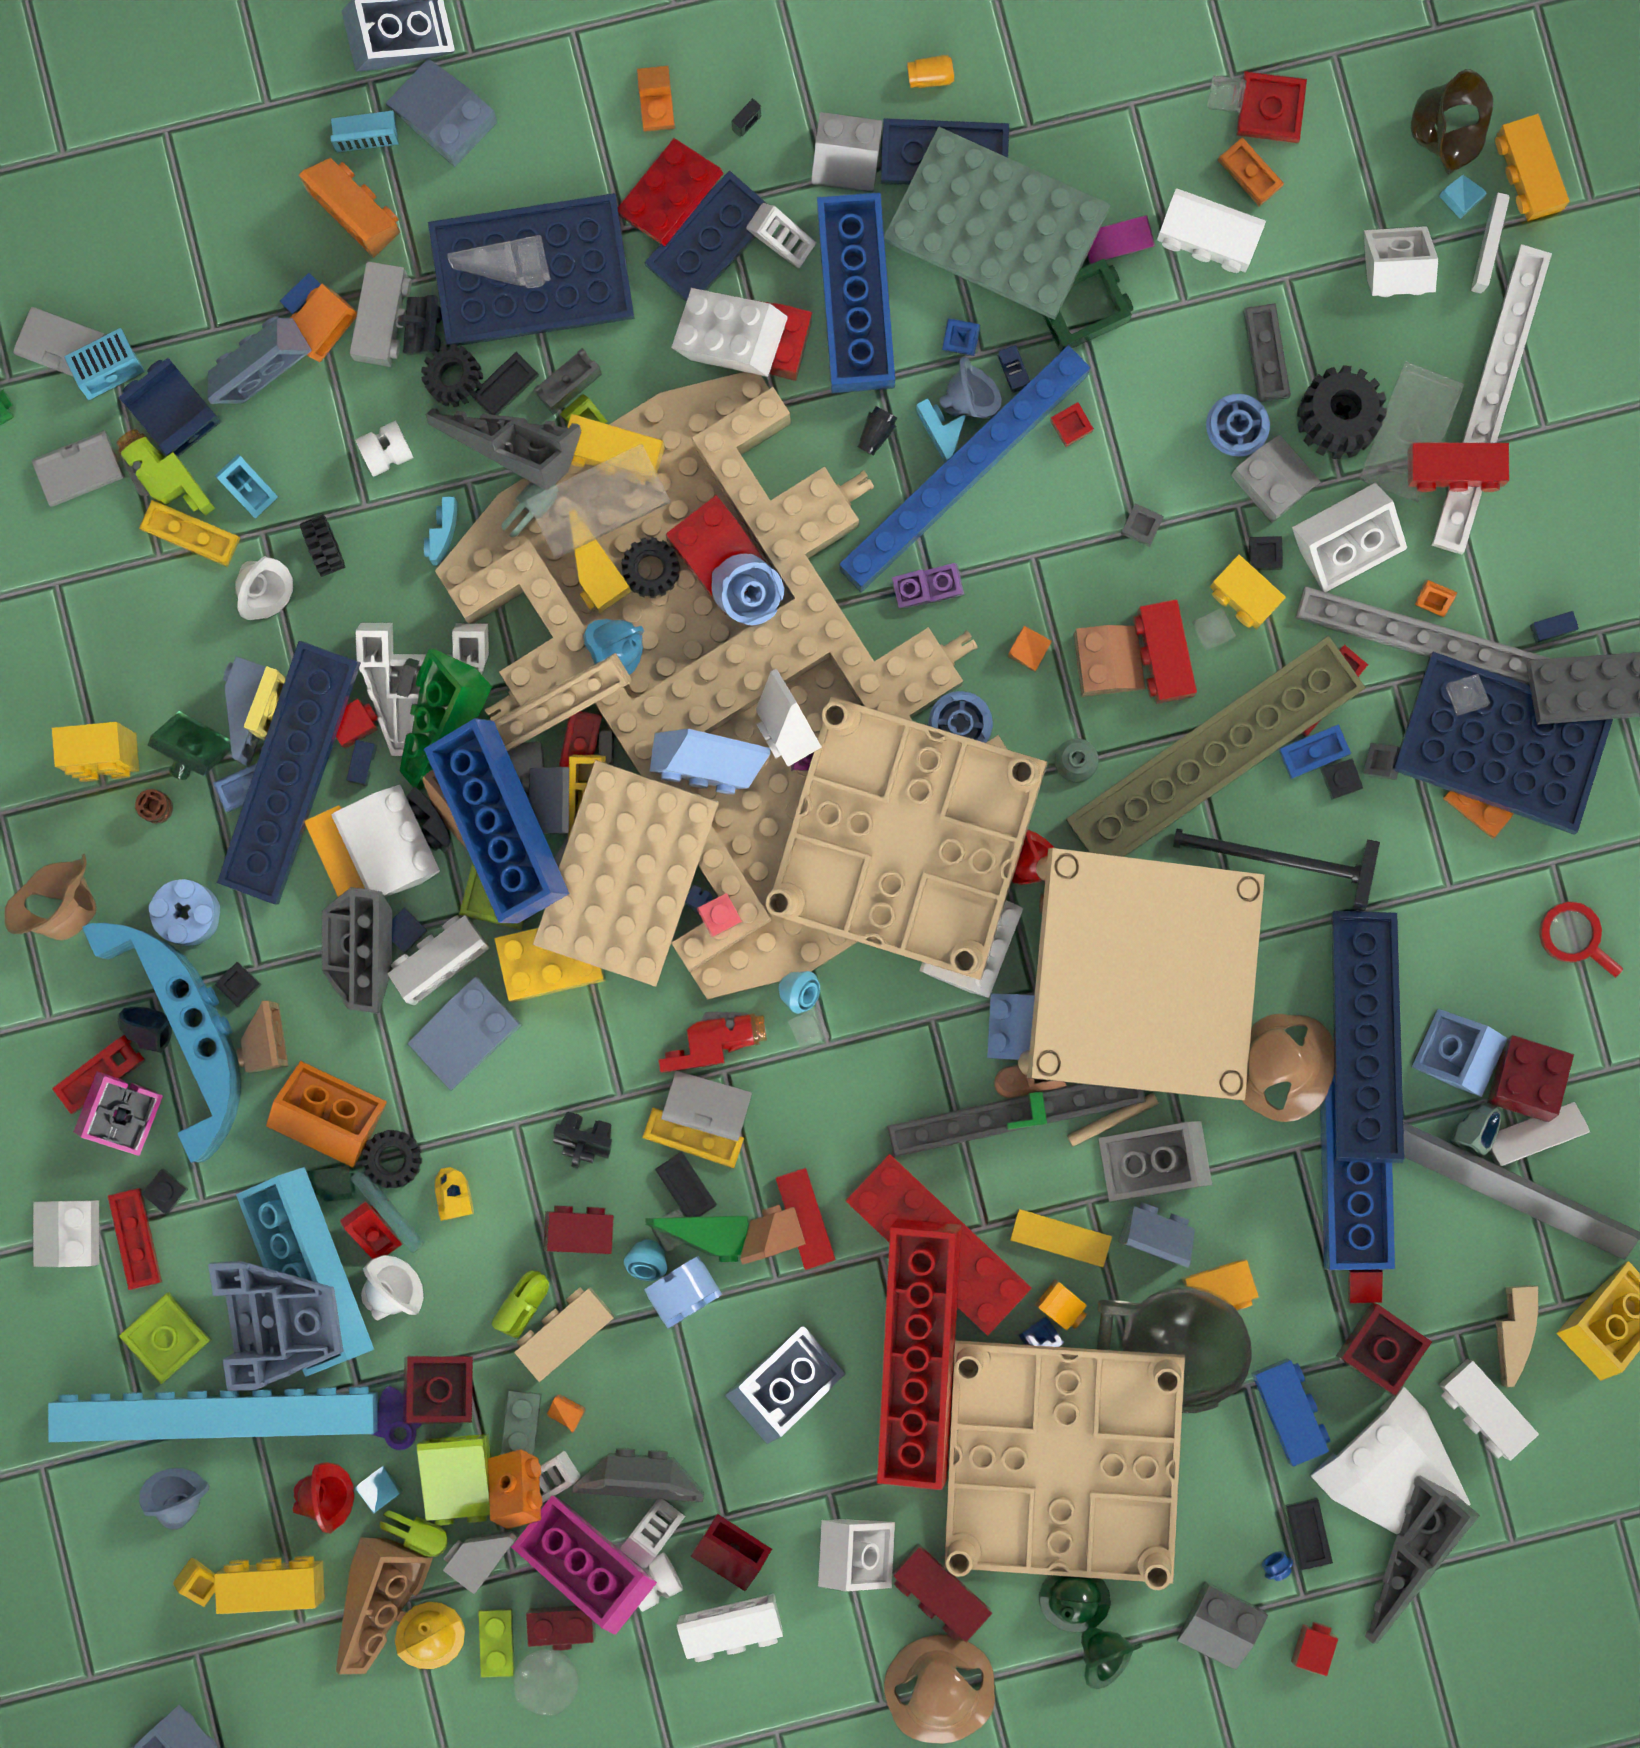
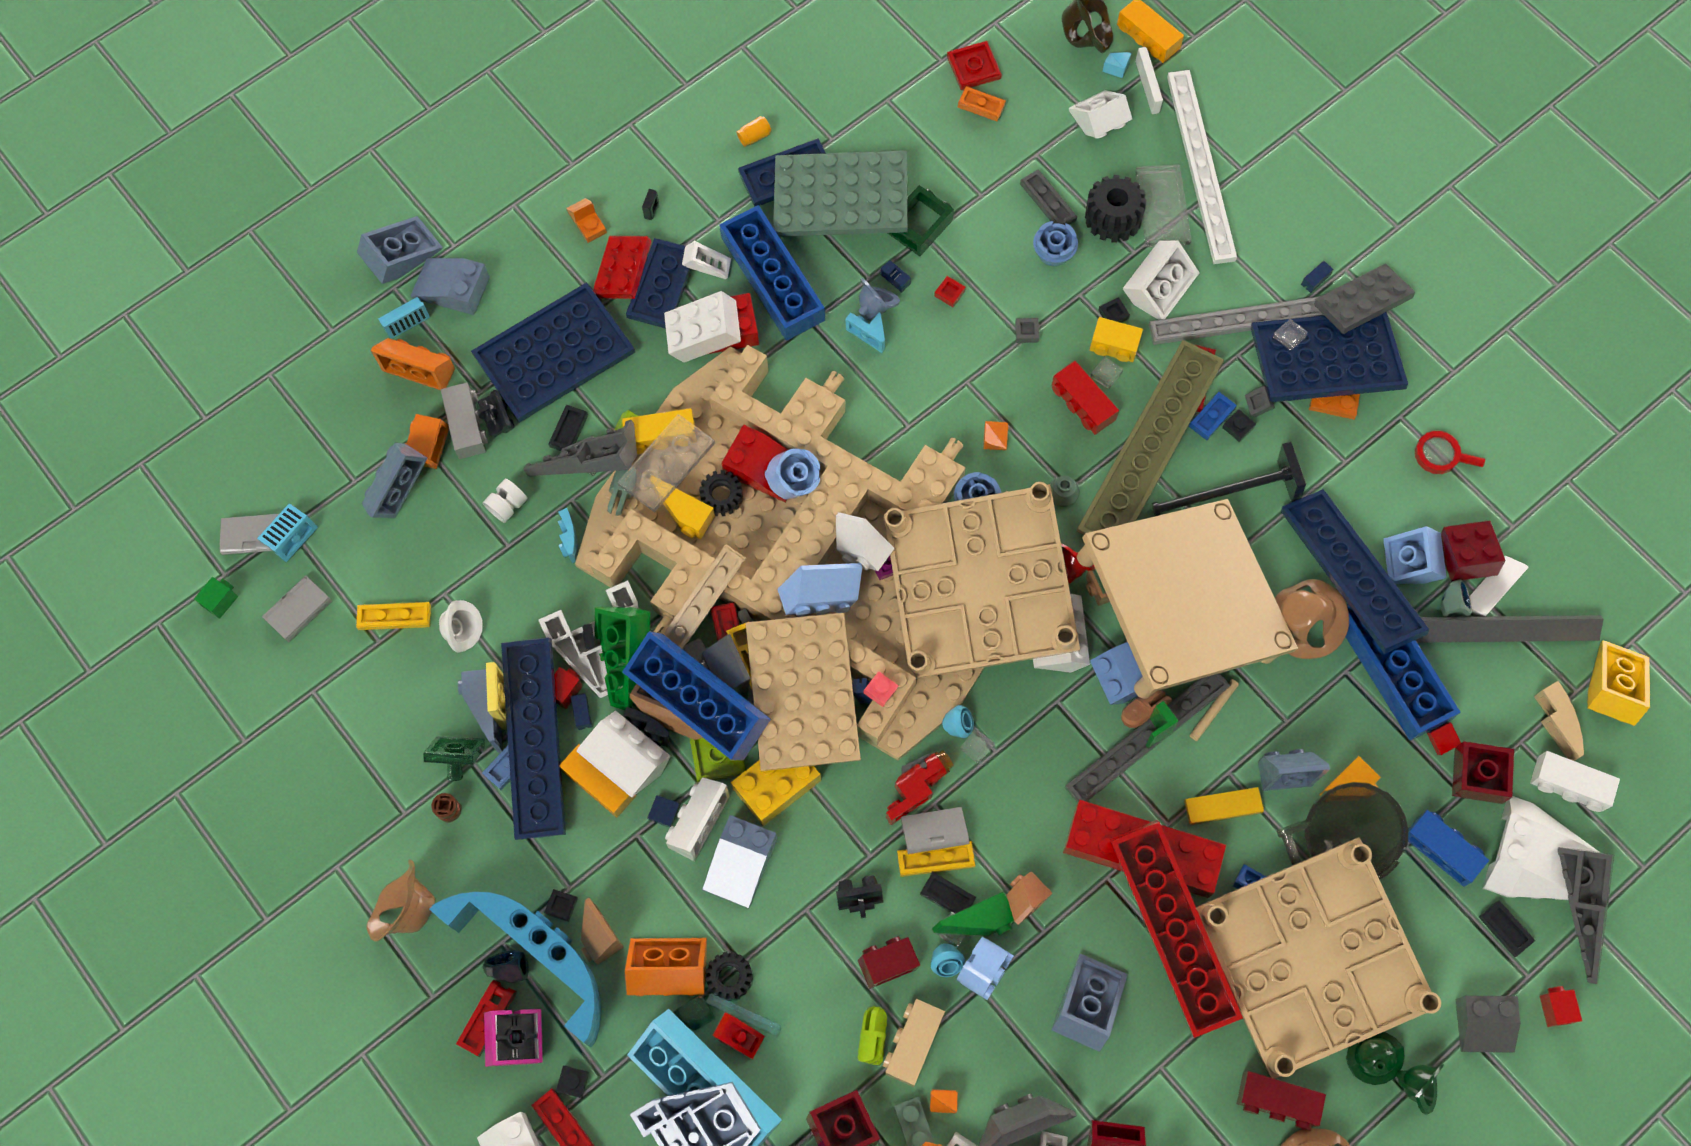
camera: 25 degrees left, 15 degrees down
yellow brick [52,722,139,782] -> none
lime plate [116,429,216,516] -> none
dark blue panel [119,358,221,457] -> none
light blue brick [149,879,220,946] -> none
medium azure slope [215,454,278,518] -> none
blue piece [280,273,321,315] -> none
black tyre [300,514,345,577] -> none
dark grey wedge [322,887,392,1013] -> none
white helmet [361,1255,424,1321] -> none
black tyre [421,344,483,407] -> none
yellow rock [435,1167,474,1221] -> none
clear slope [447,235,551,288] -> none
dark grey hinge [533,348,602,415] -> none
dark azure helmet [583,619,645,675] -> none
red tile [775,1168,836,1270] -> none
light grey slope [811,112,883,193] -> none
white slope [818,1519,895,1591] -> none
blue brick [839,345,1091,593] -> none
black cone [857,406,897,456] -> none
medium lavender slope [892,563,965,609] -> none
blue tile [942,318,981,356] -> none
light orange slope [1035,1280,1087,1331] -> none
nougat slope [1073,625,1145,697] -> none
magenta slope [1088,215,1155,264] -> none
light grey slope [1098,1121,1212,1202] -> none
white slope [1157,188,1266,273] -> none
clear plate [1207,75,1247,113] -> none
light grey slope [1231,435,1321,523] -> none
blue plate [1262,1551,1293,1581] -> none
red brick [1407,443,1509,492] -> none
orange slope [1415,580,1457,617] -> none

